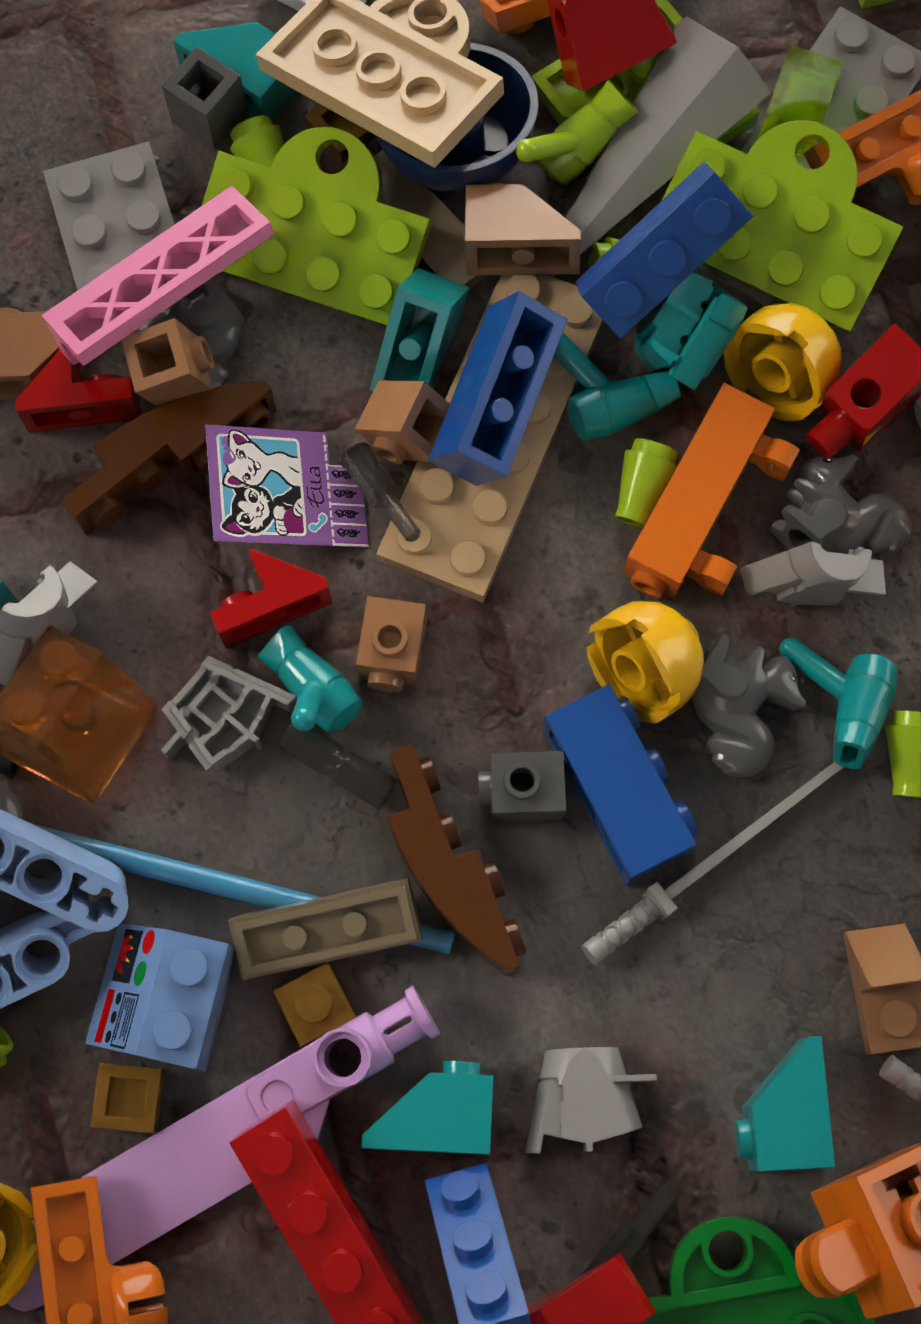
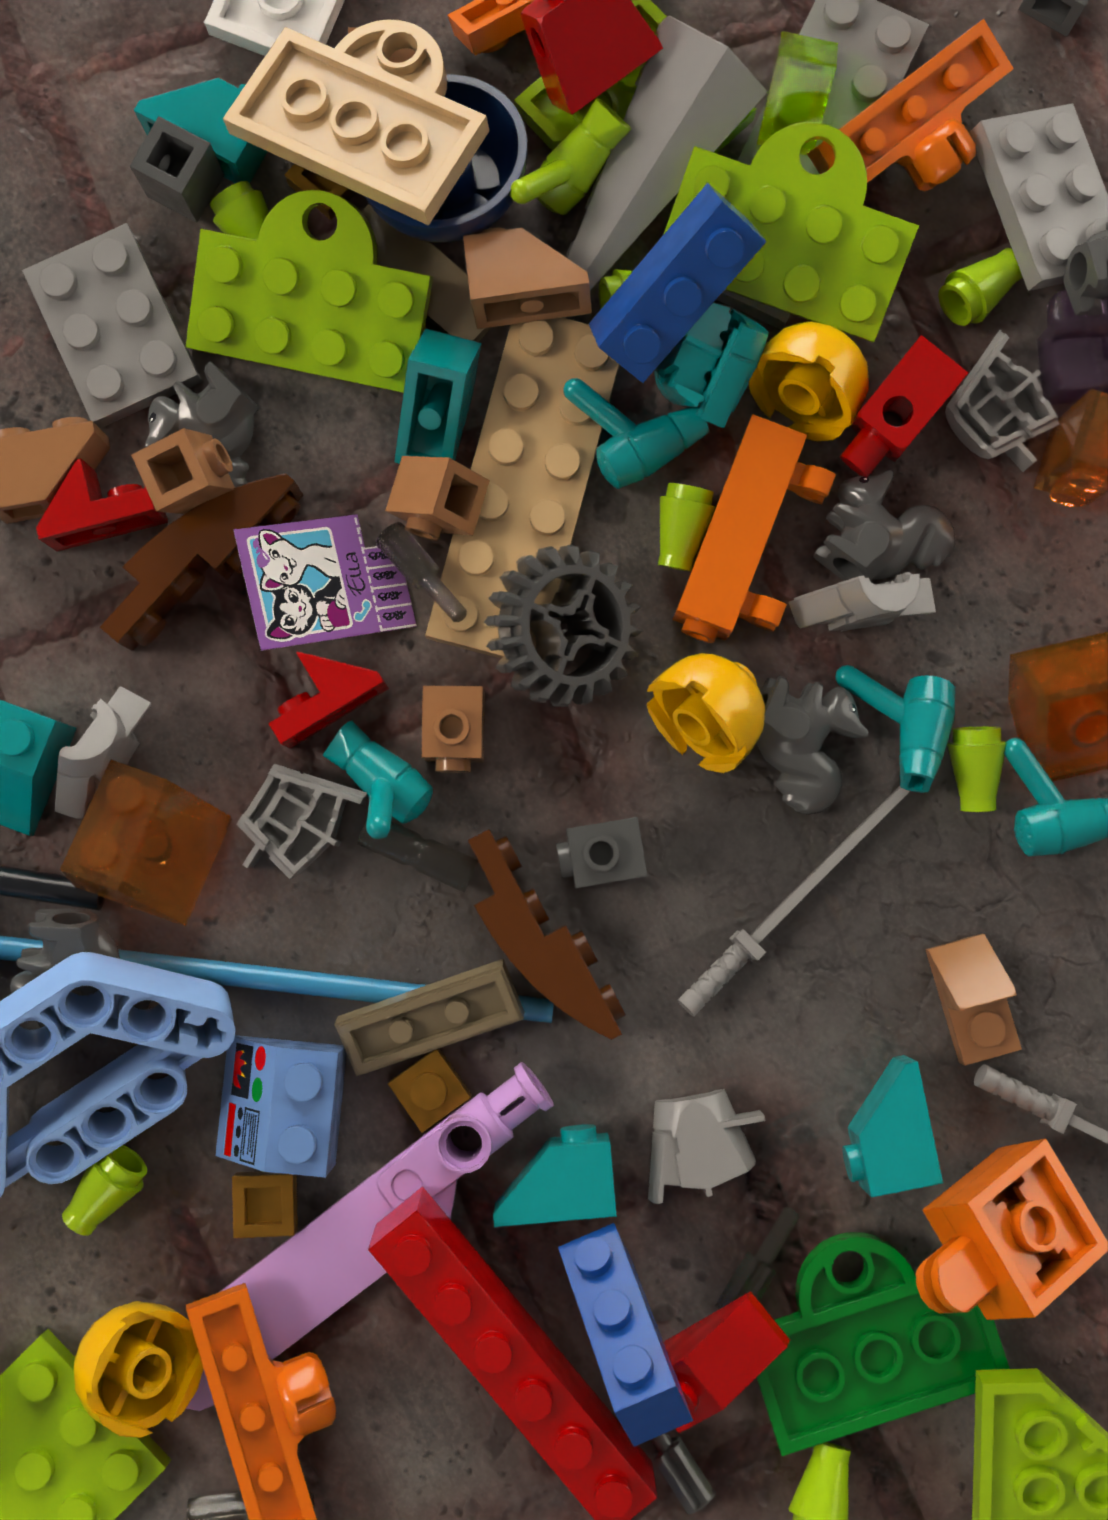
camera: 10 degrees left, 10 degrees up
bright pink fence [42,186,275,366] -> none
blue brick [427,291,568,486] -> none
blue brick [543,684,698,886] -> none
none -> dark grey gear [484,545,643,707]

